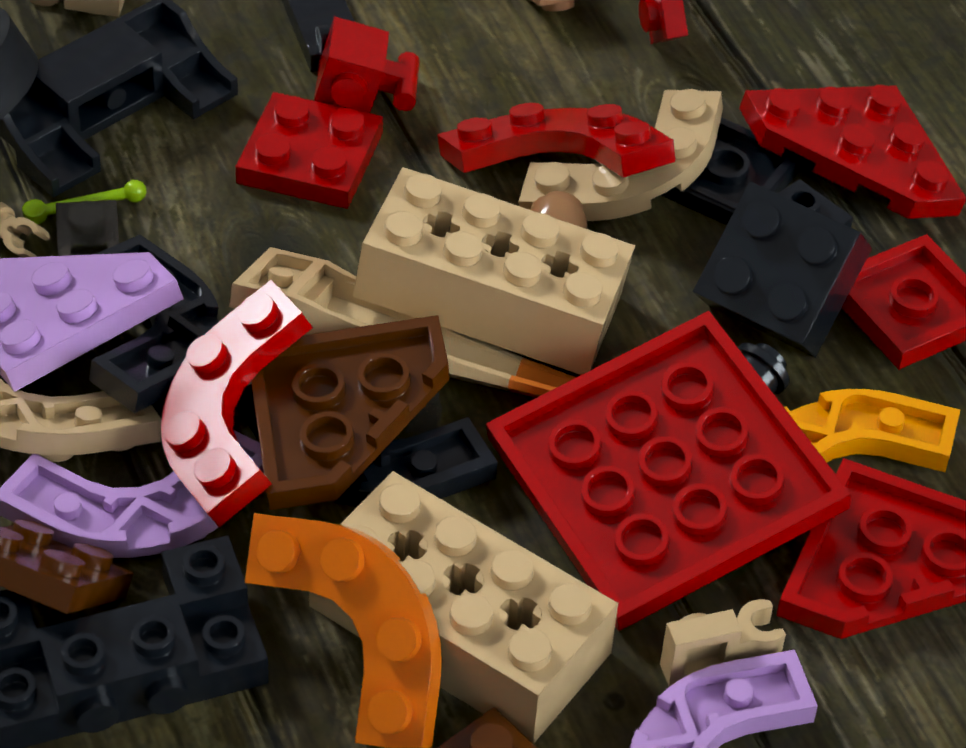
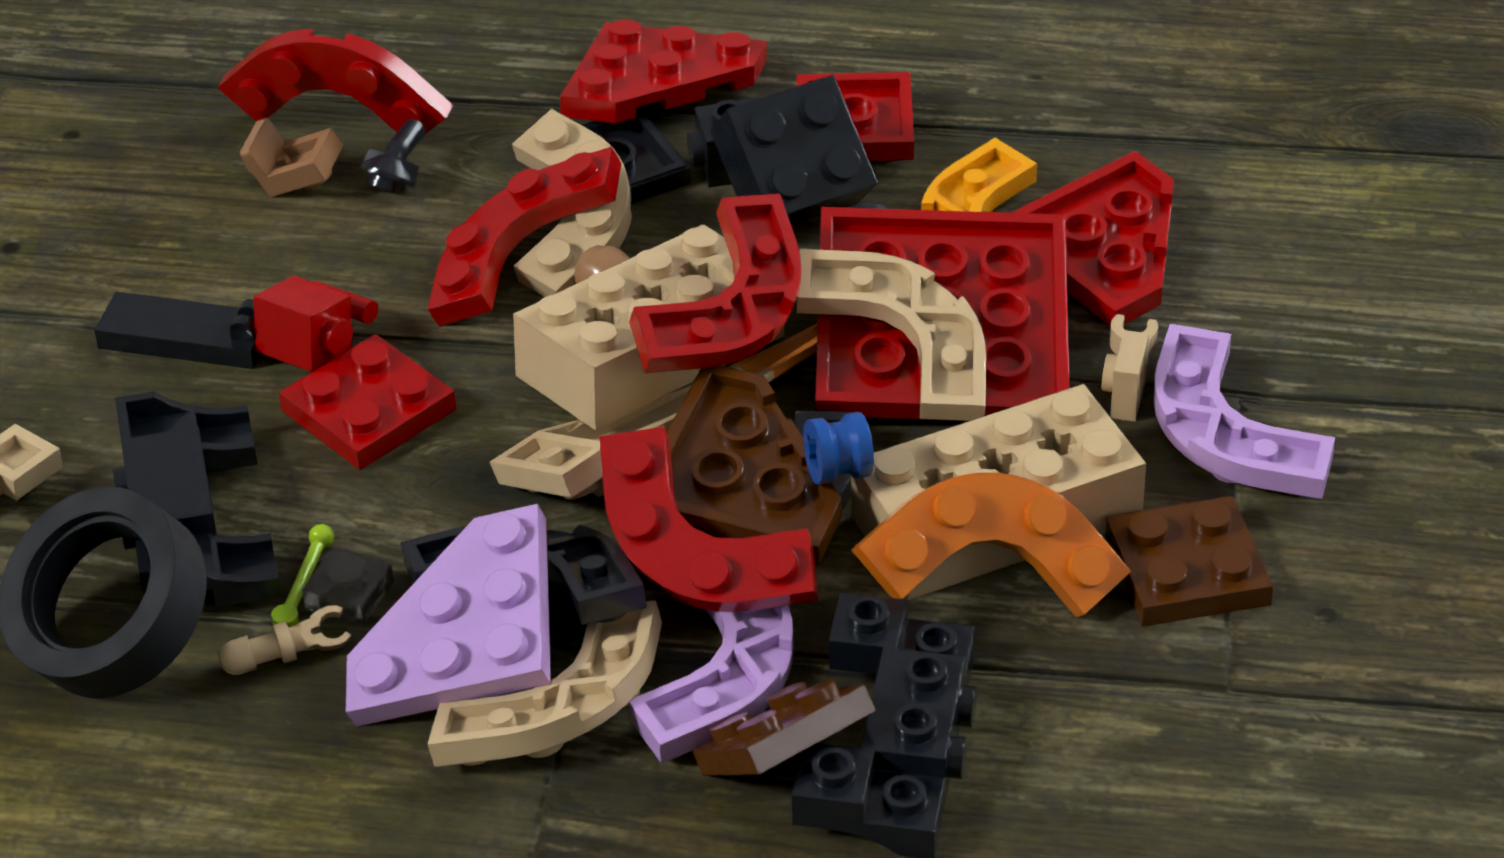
camera: 55 degrees left, 5 degrees down
none -> black plate [360,119,425,195]
none -> red plate [629,194,802,374]
none -> tan plate [797,249,986,421]
none -> blue wheel [803,412,874,484]

